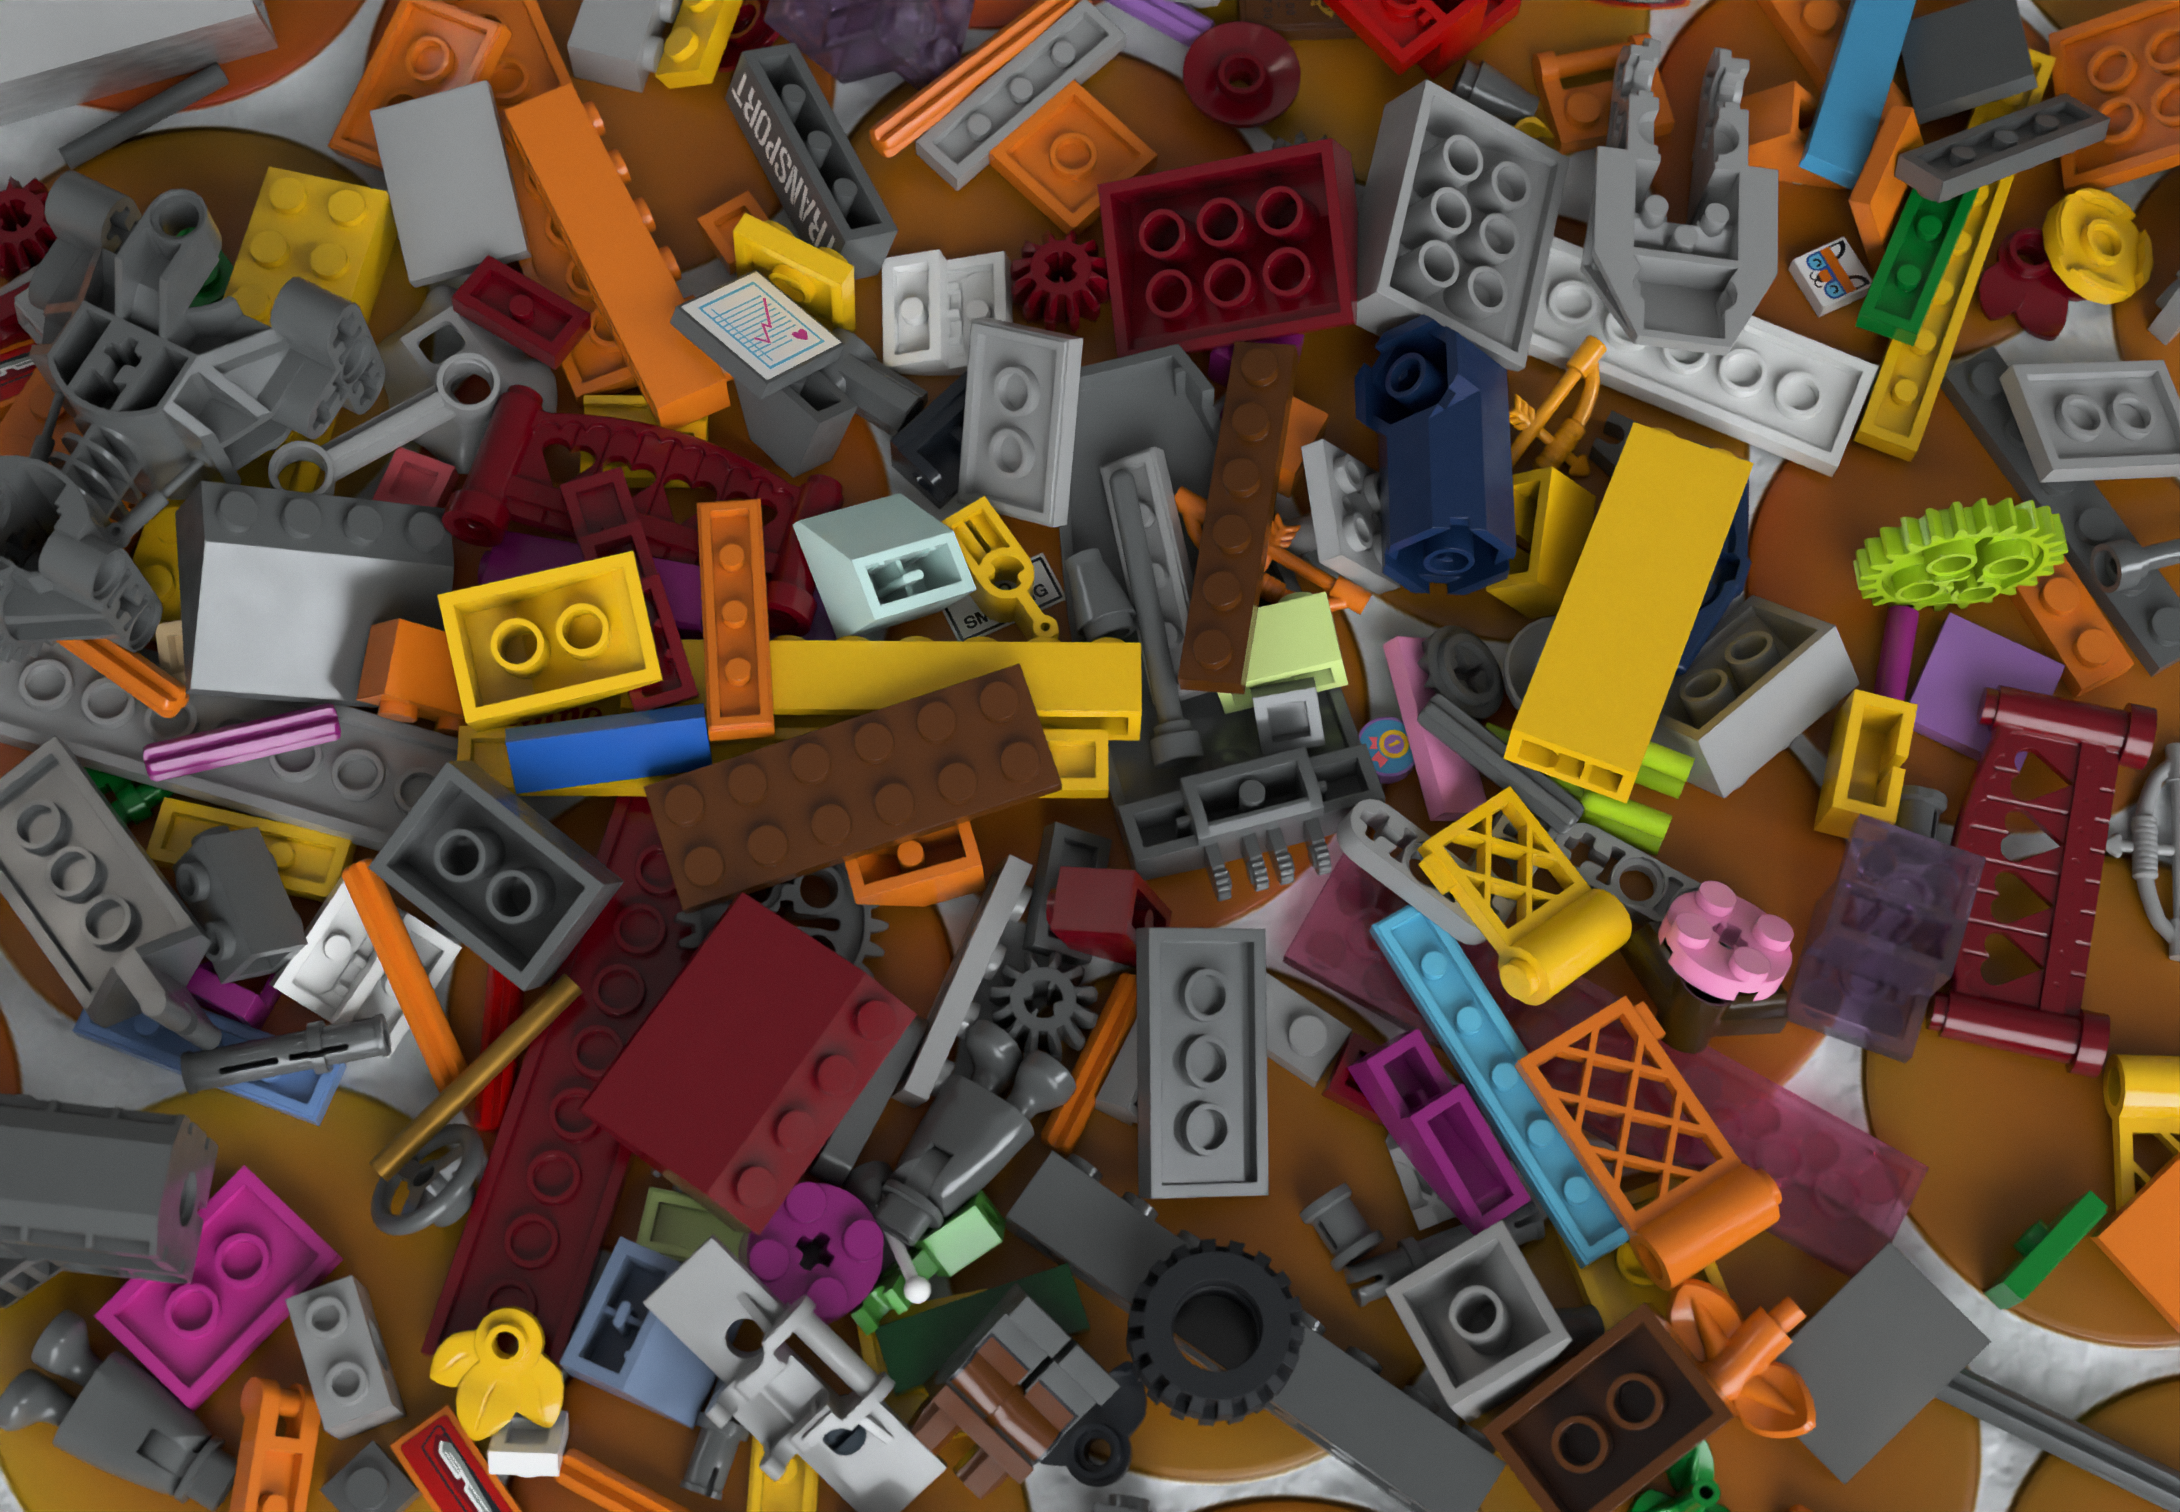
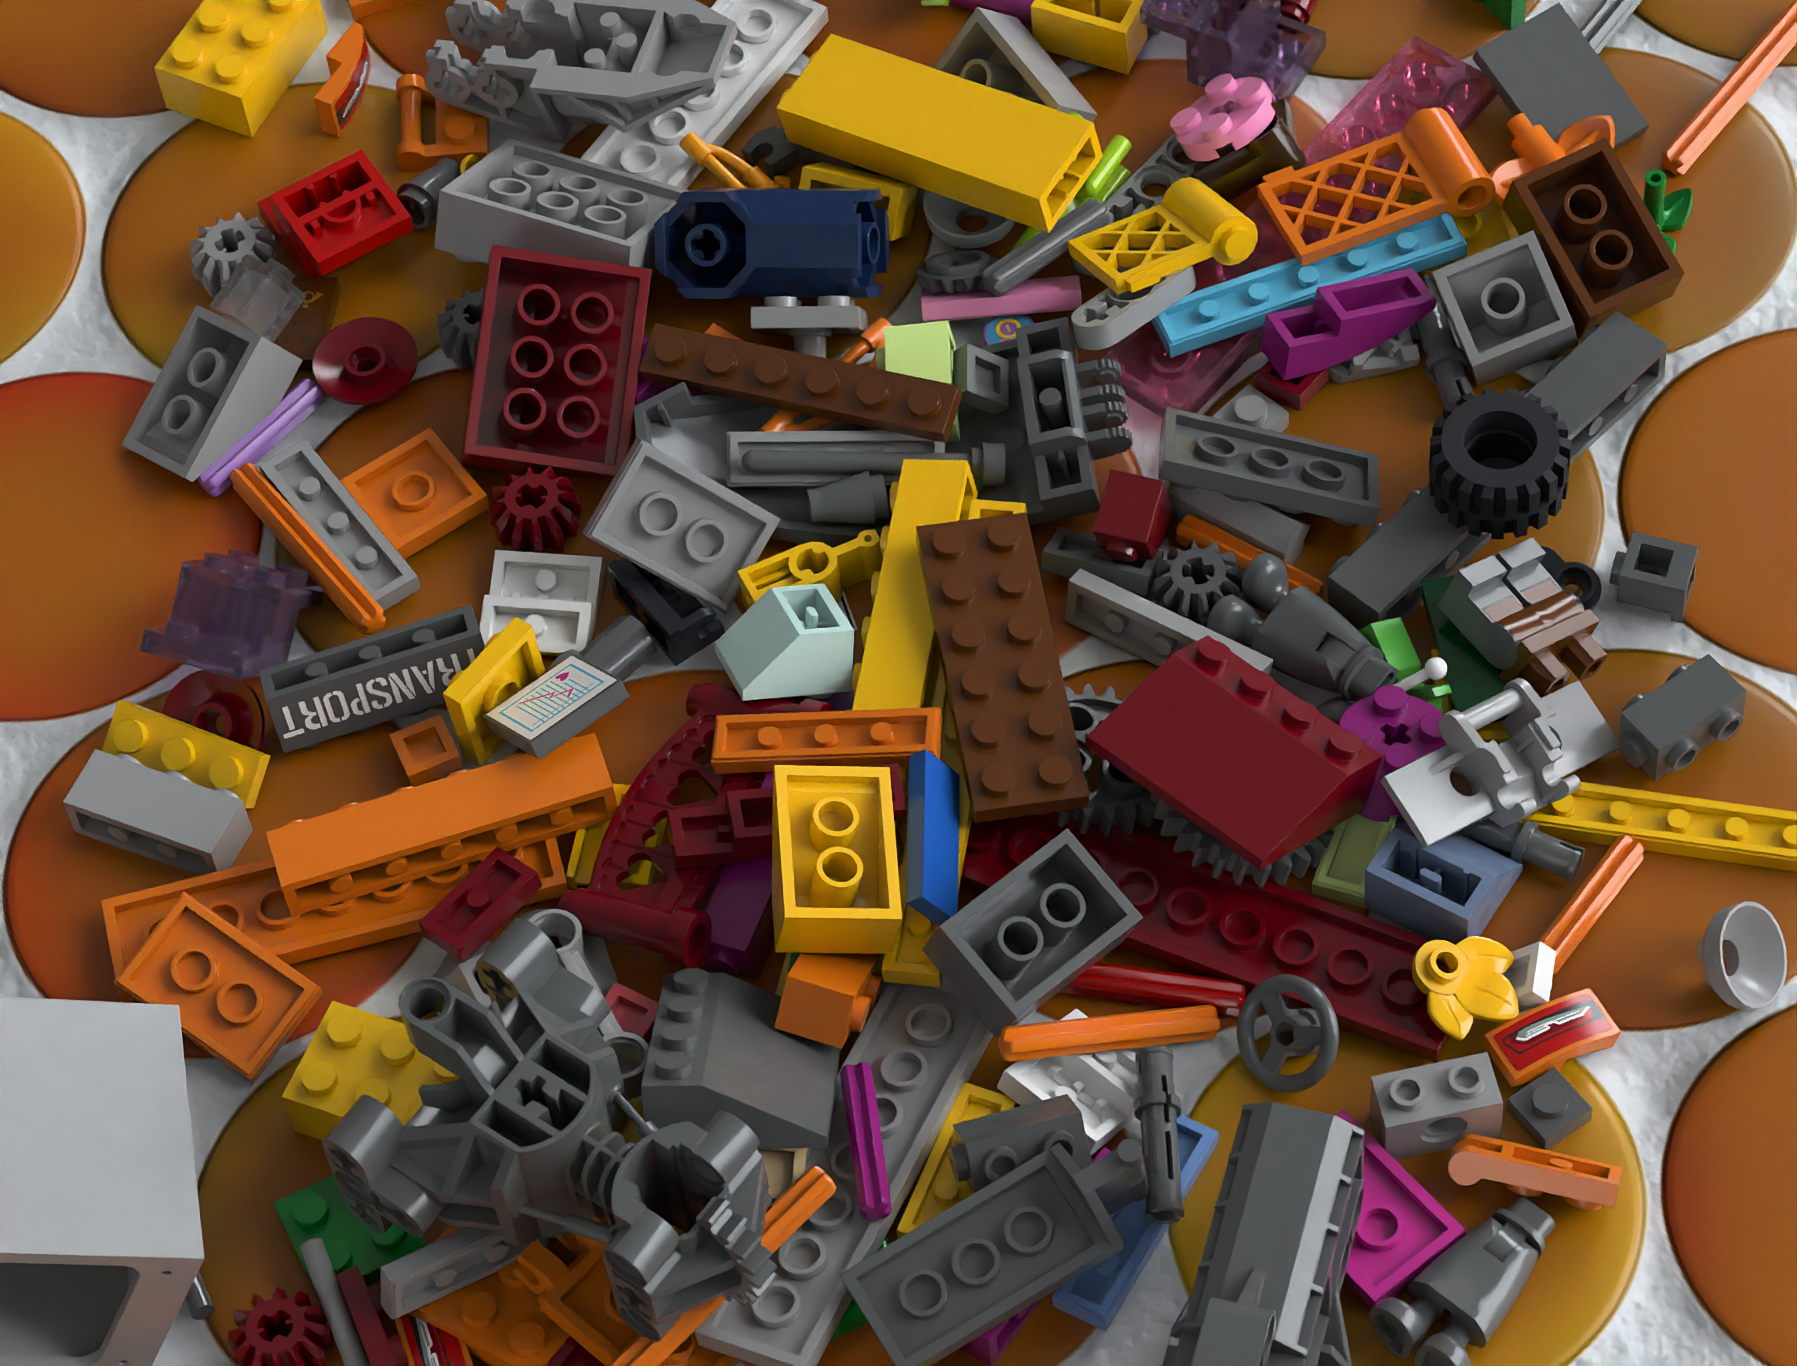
camera: 70 degrees left, 15 degrees down
pearl gold bar [369,973,583,1182] -> none
light grey tile [370,80,532,288] -> none
dark grey slope [734,370,858,478] -> none
orange slope [845,821,986,907] -> none
dark grey bush [1299,1183,1386,1272] -> none

